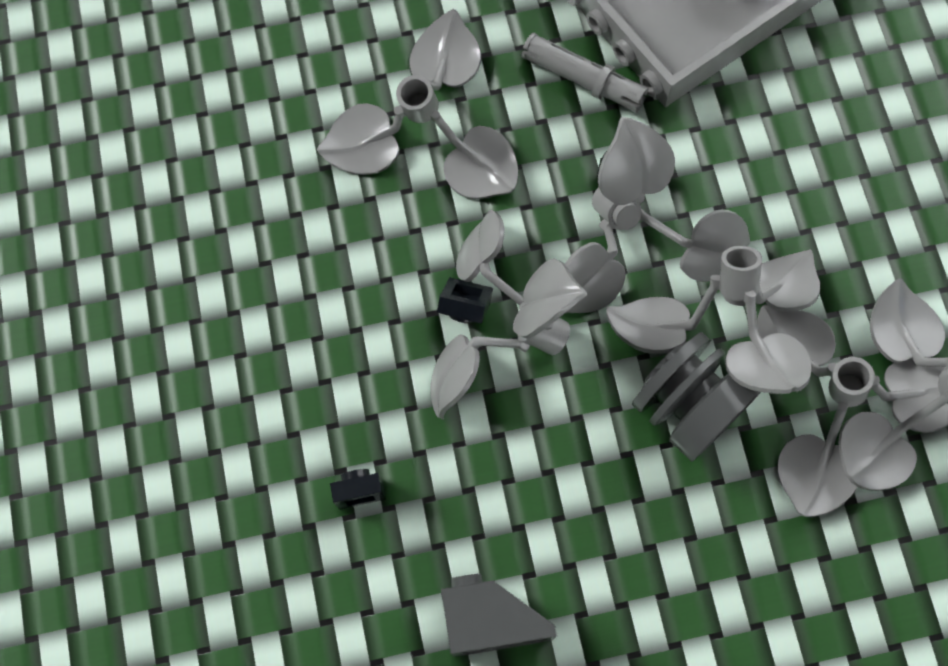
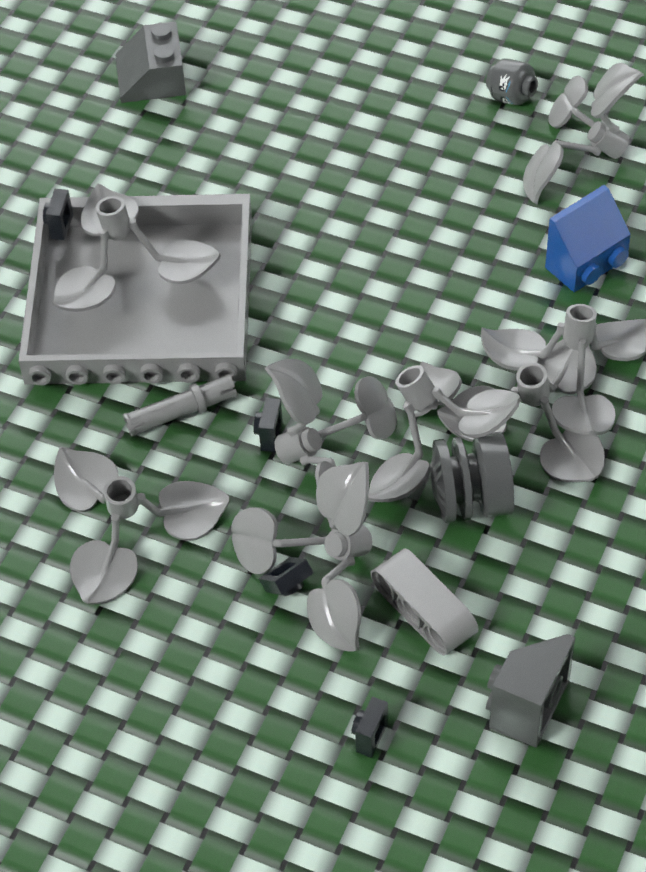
camera: 55 degrees left, 20 degrees down
none -> light grey beam [370,548,479,656]

